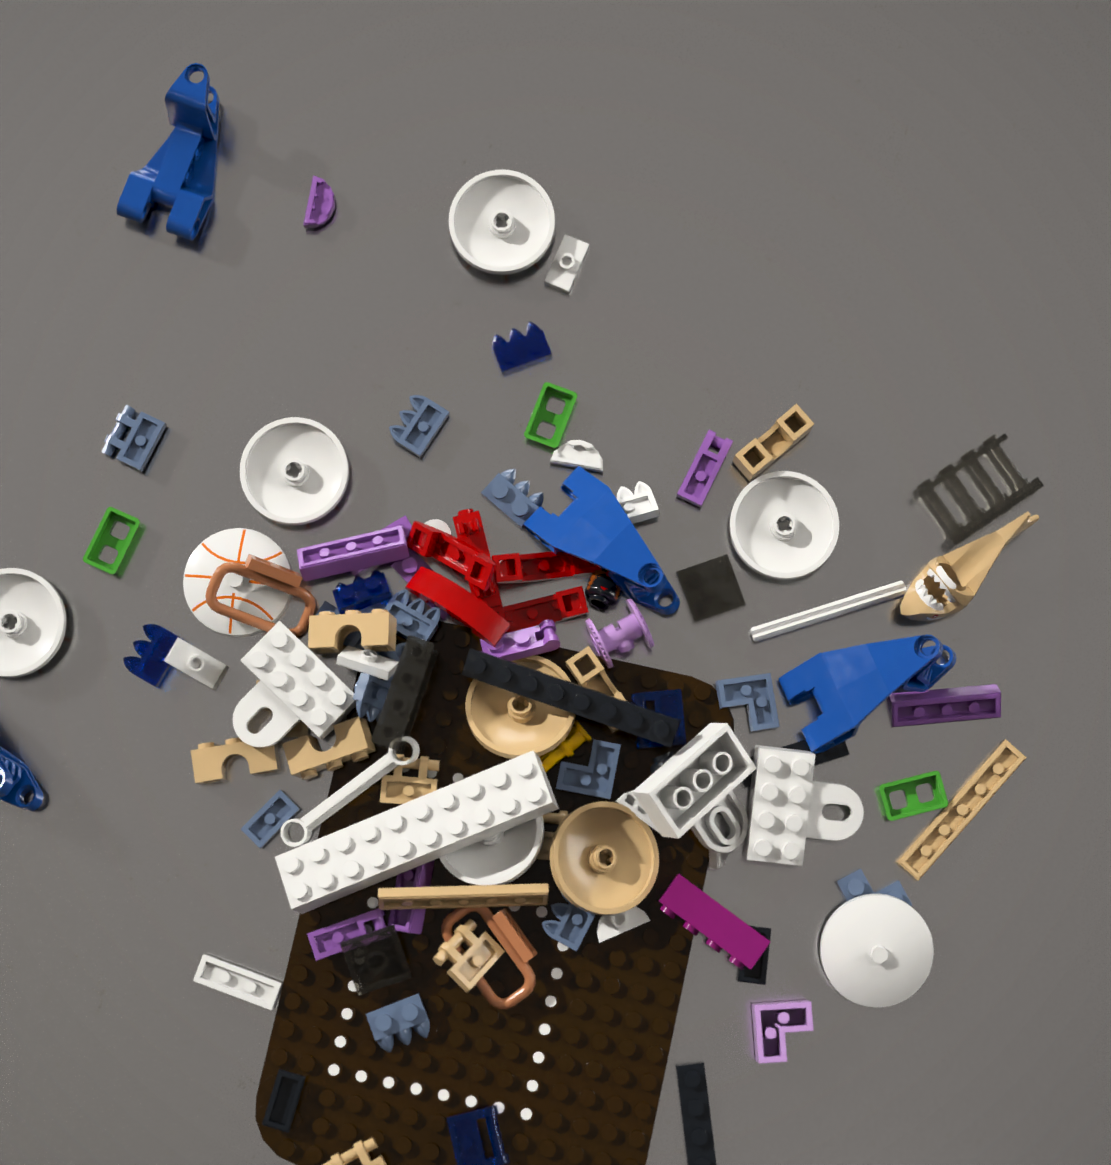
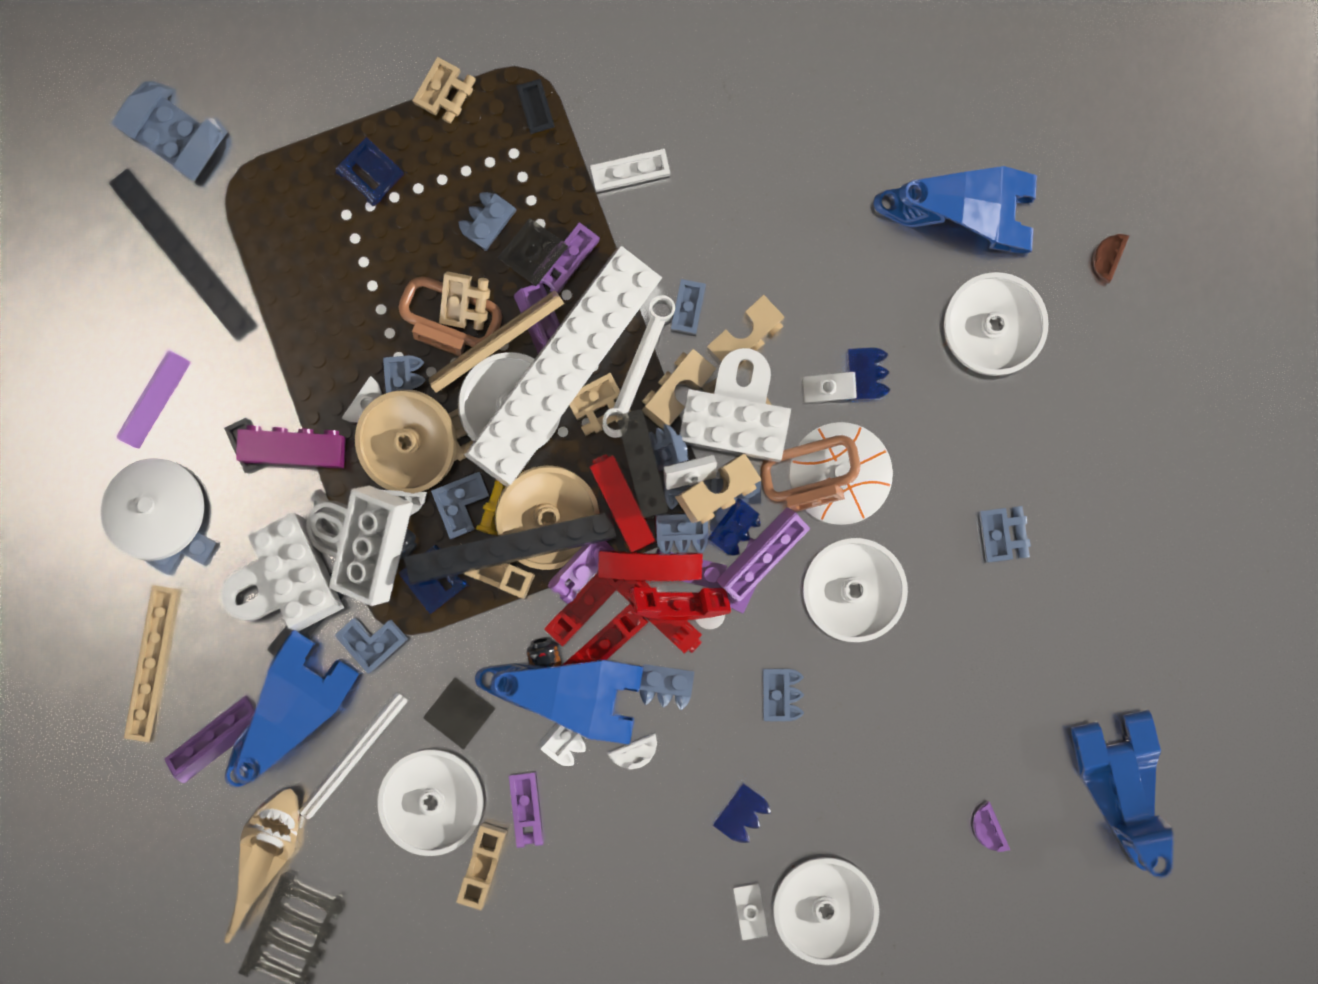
camera: 145 degrees right, 5 degrees up
bright green piece [83,507,140,574] -> none
bright green piece [524,382,577,448] -> none
lavender hose [585,598,654,668] -> none
lavender brick [751,1000,814,1063] -> none
bright green piece [879,771,948,821] -> none
none -> medium lavender slope [115,350,190,449]
none -> red brick [590,454,655,553]

